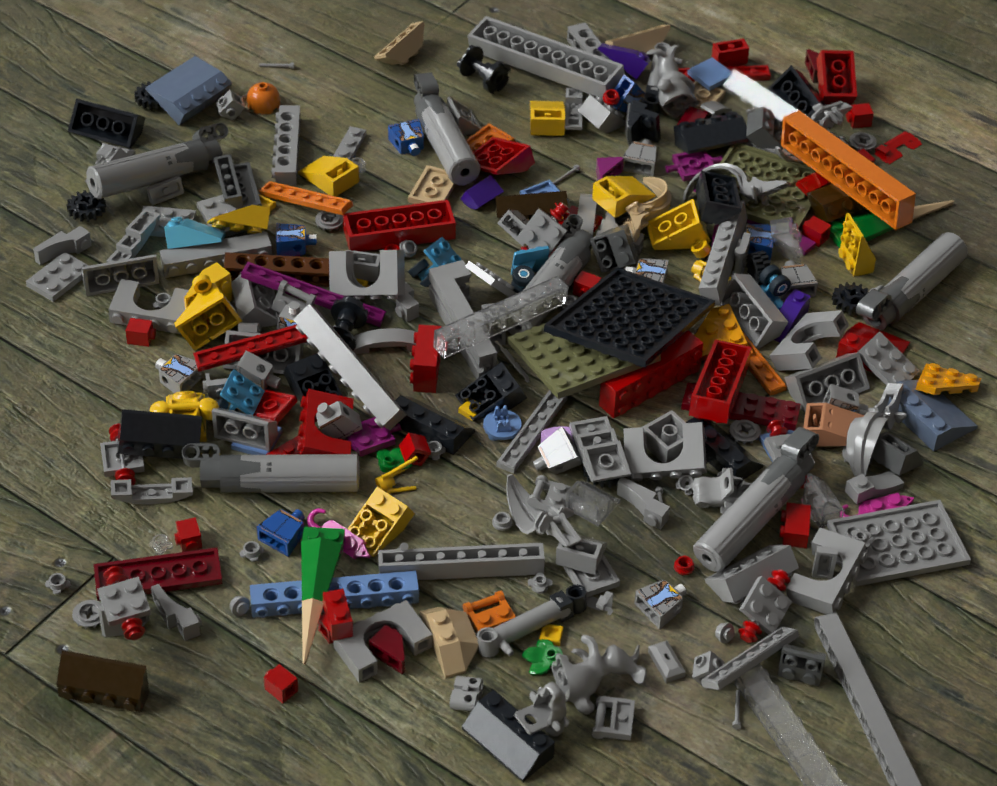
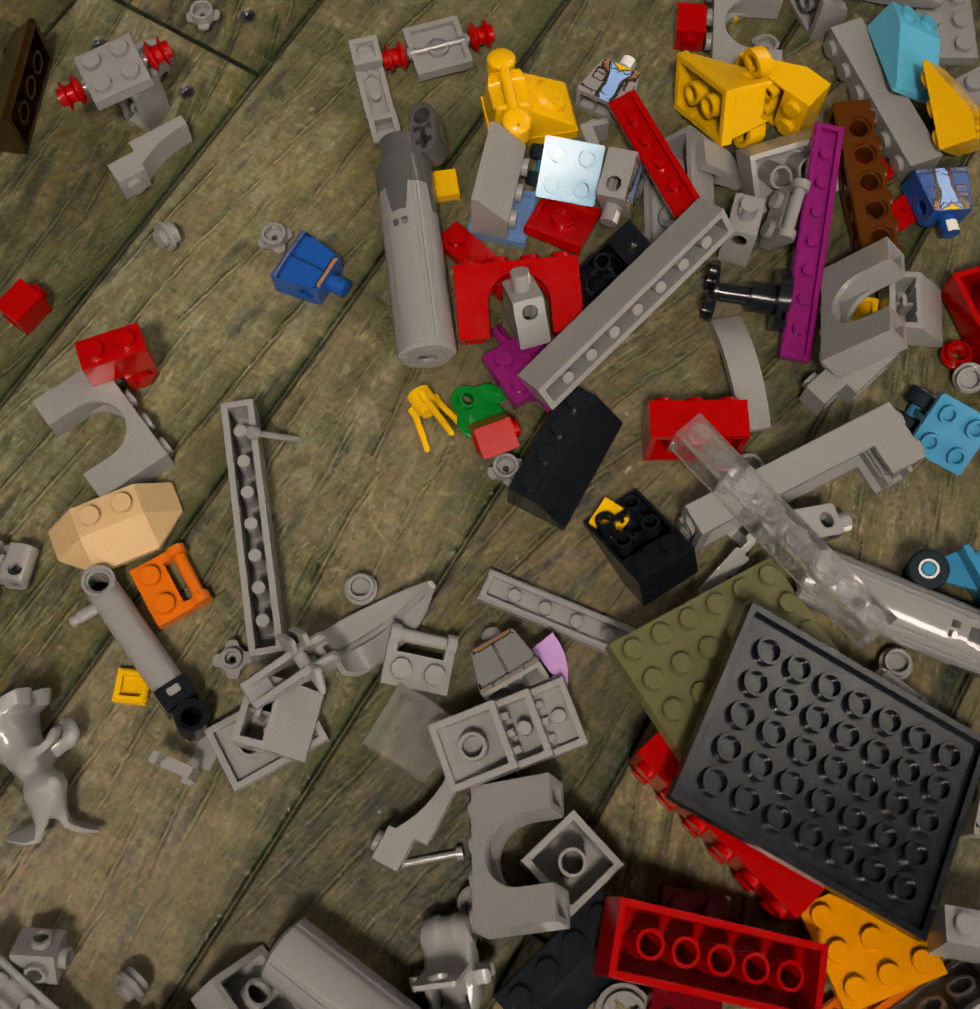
camera: 85 degrees right, 25 degrees up
dark red plate [93,547,223,601] -> none
black slope [117,409,202,459] -> none
clear plate [149,534,173,555] -> none
red brick [174,517,202,552] -> none
medium blue brick [250,571,419,618] -> none
green plate [301,527,345,665] -> none
dark pink plate [307,508,370,559] -> none
yellow slope [347,487,415,557] -> none
dark red slope [369,625,405,675] -> none
light grey plate [465,261,519,300] -> none
medium blue plate [483,405,522,441] -> none
green plate [522,639,563,675] -> none
red brick [573,270,602,297] -> none
light grey torso [634,580,687,629] -> none
light grey piece [648,640,686,683] -> none
red plate [674,556,694,575] -> none

